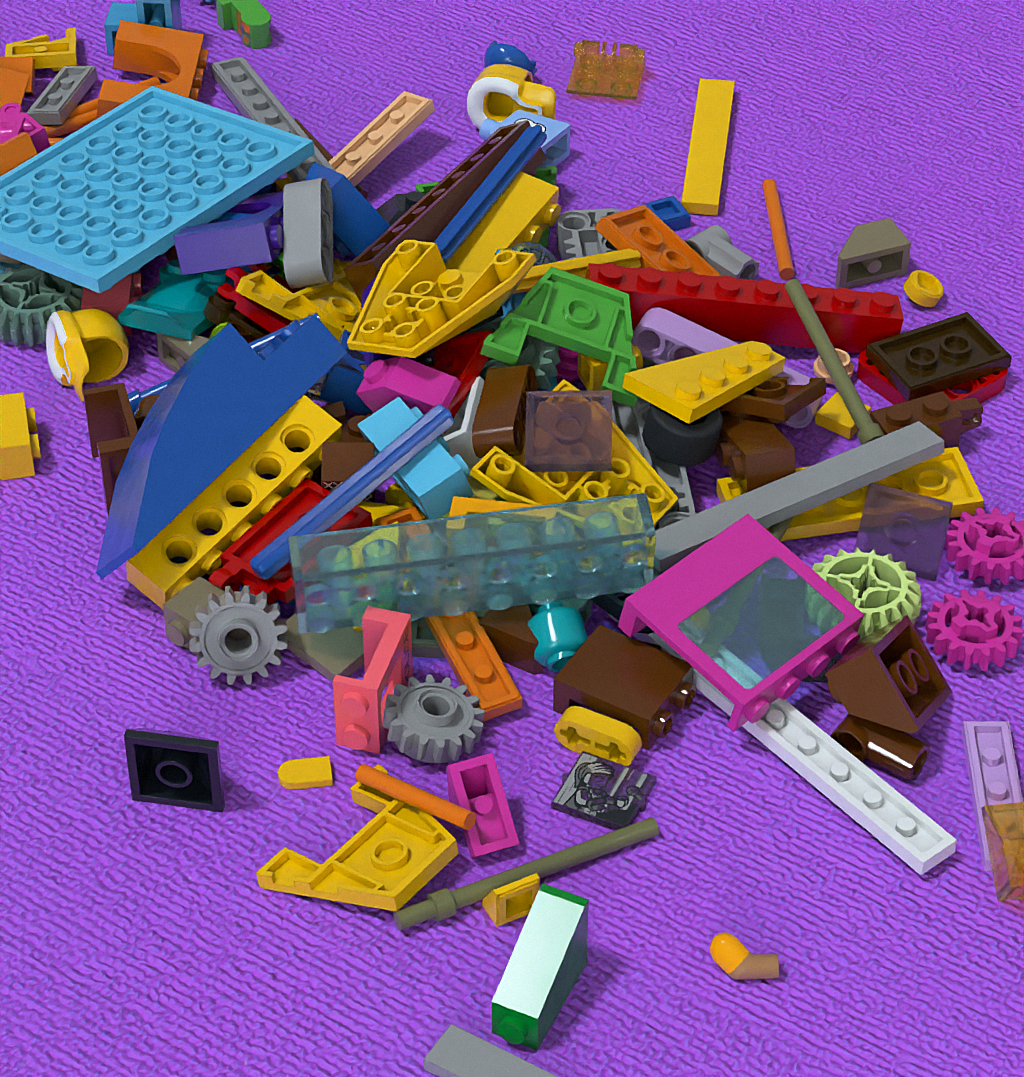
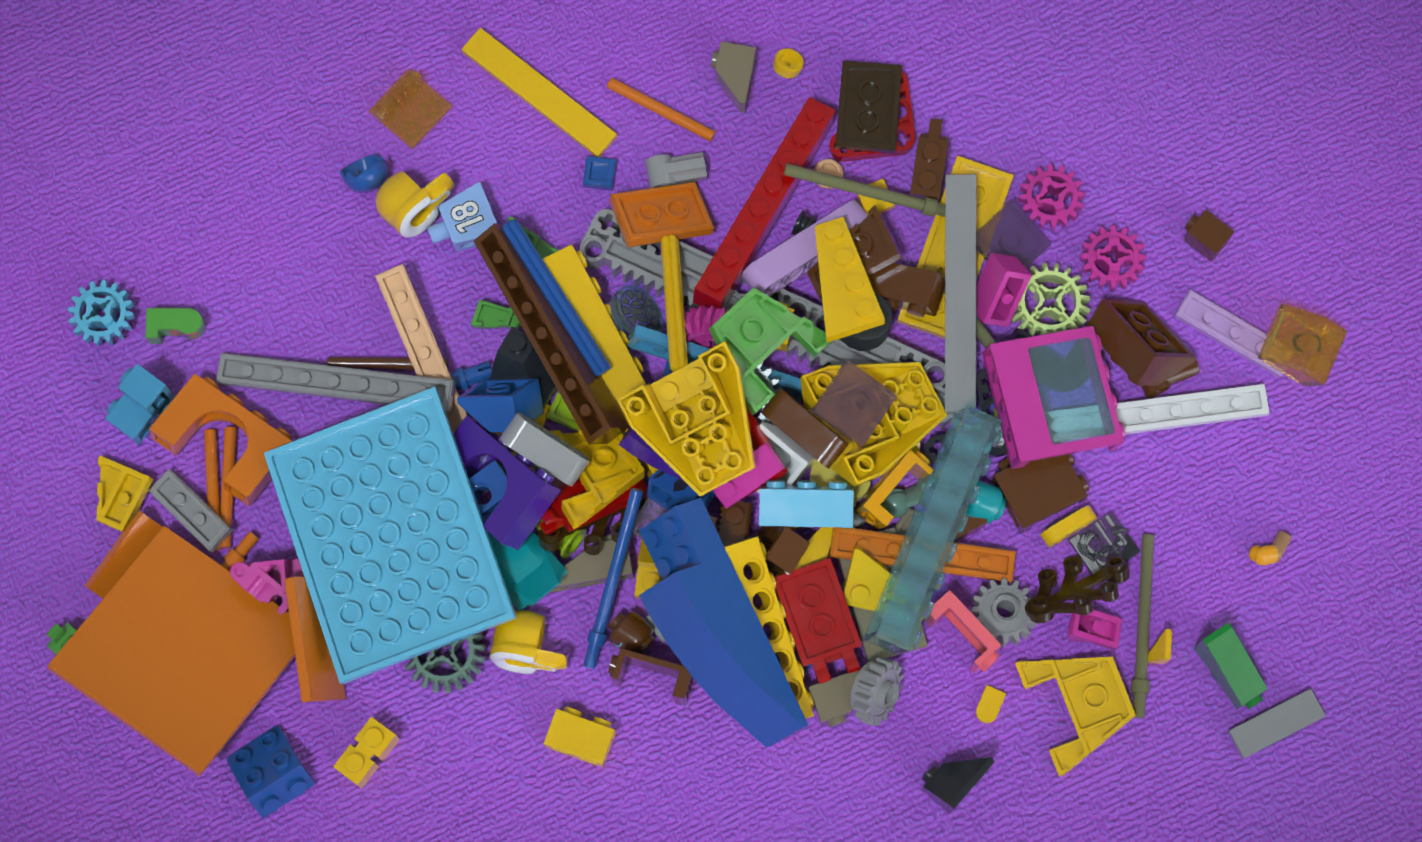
camera: 55 degrees left, 35 degrees up
blue axle [250,404,454,580] -> none
orange bar [355,764,476,830] -> none
none -> dark pink brick [976,253,1032,327]
none -> dark brown plant [1025,556,1130,623]

